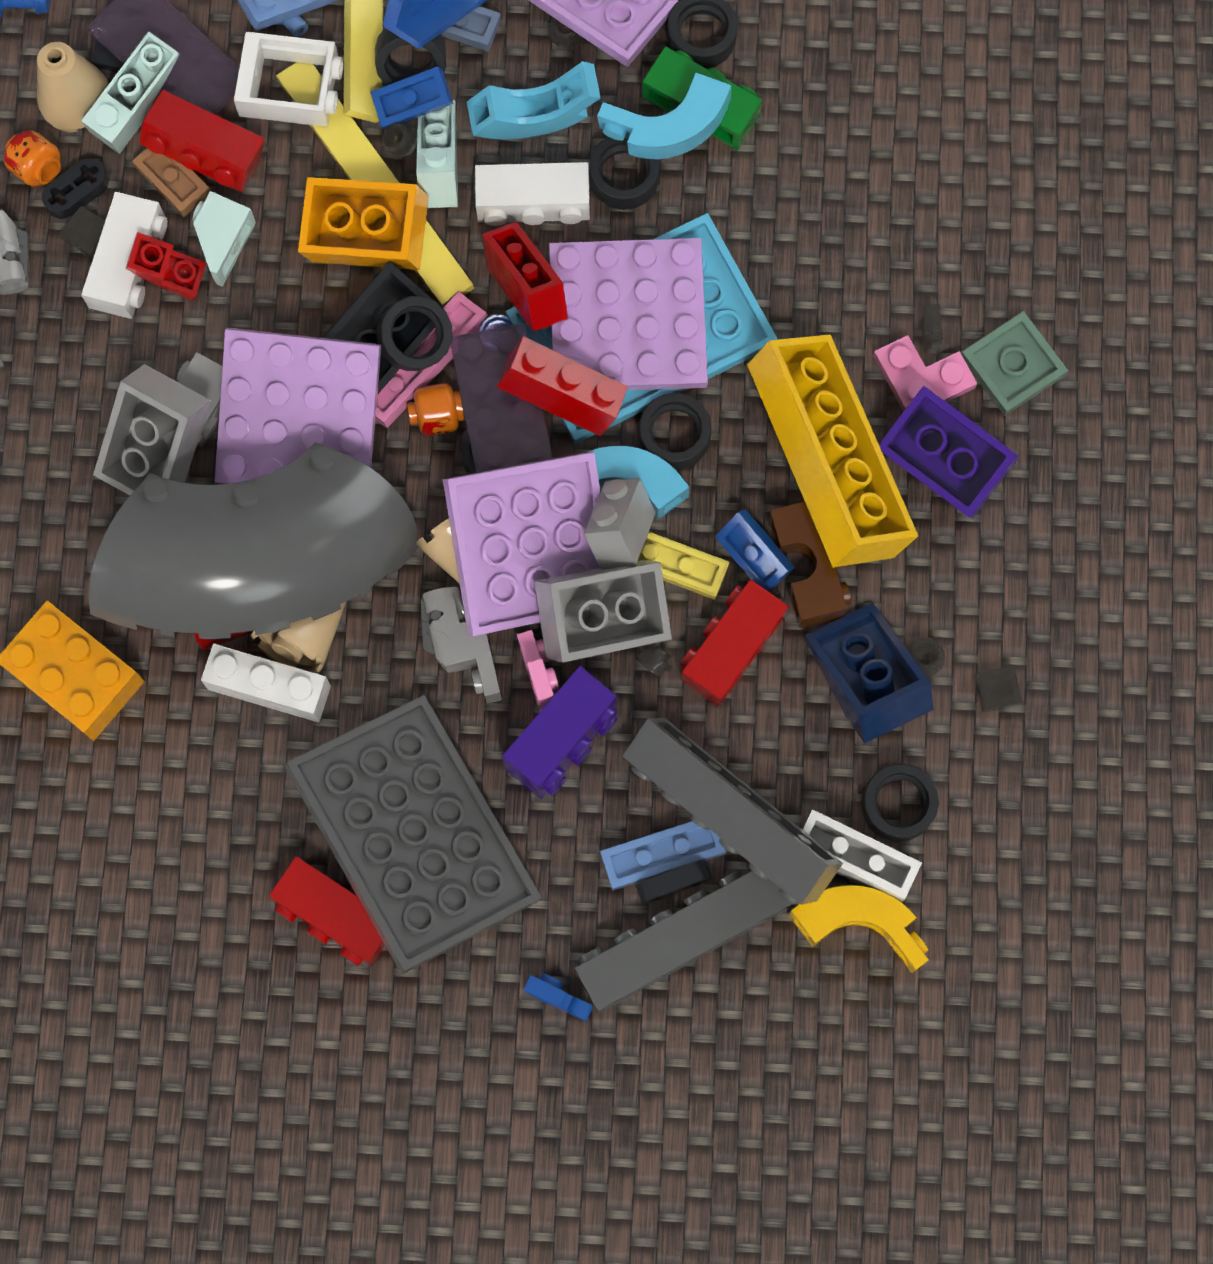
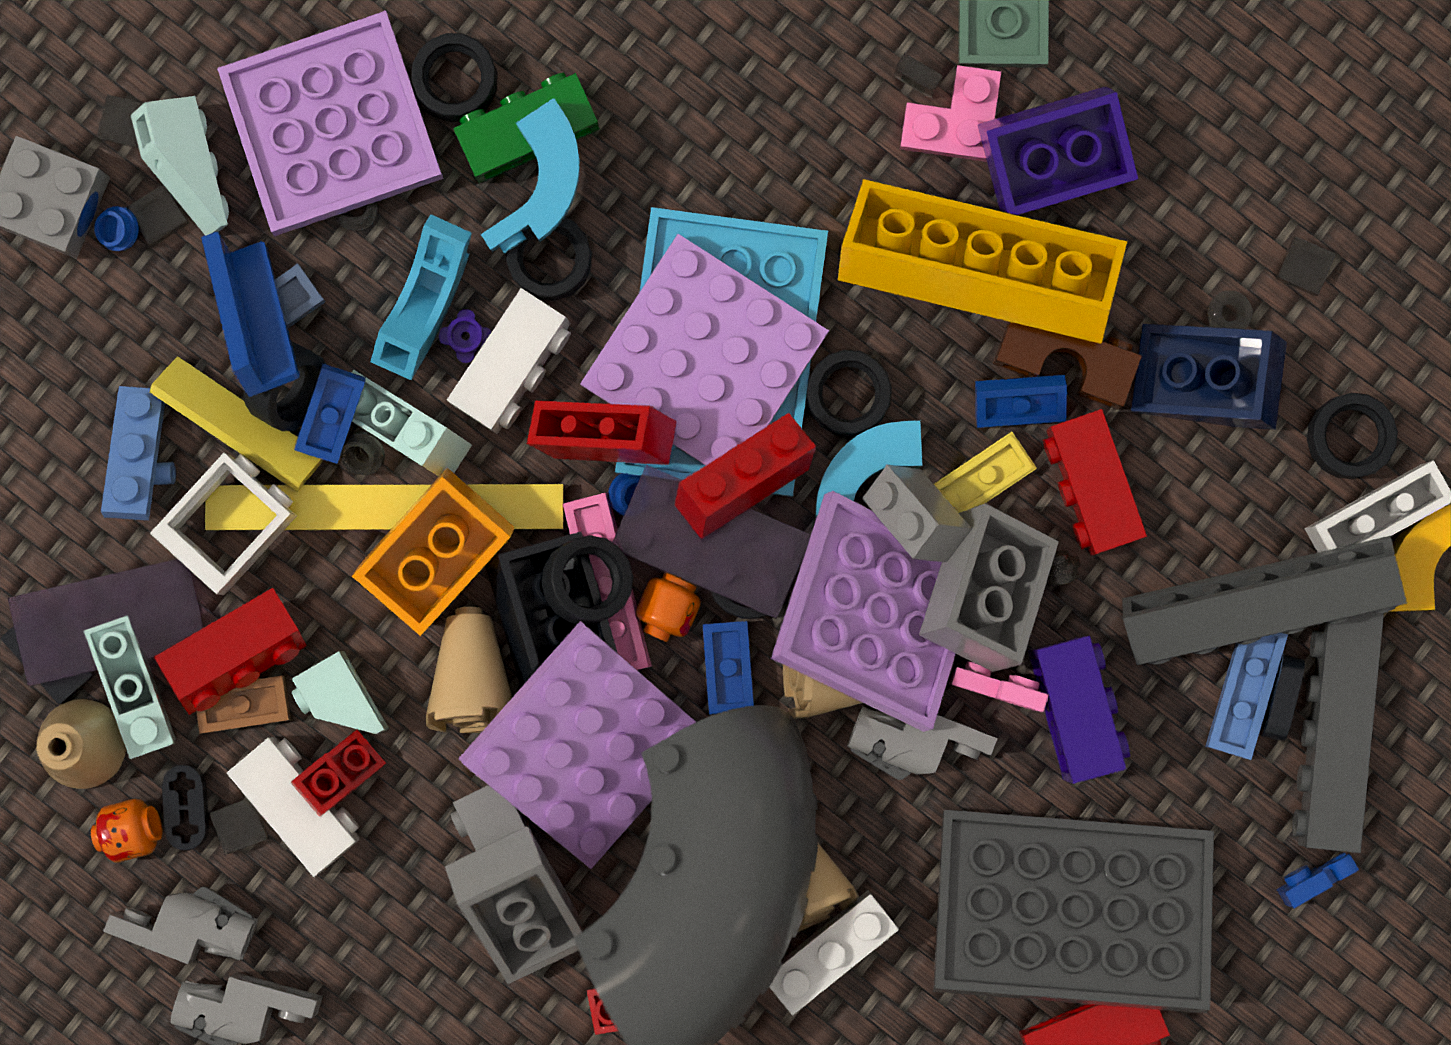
camera: 55 degrees left, 10 degrees up
none -> tan cone [426,607,512,733]
none -> dark purple plate [439,309,491,363]
none -> blue plate [703,621,754,714]

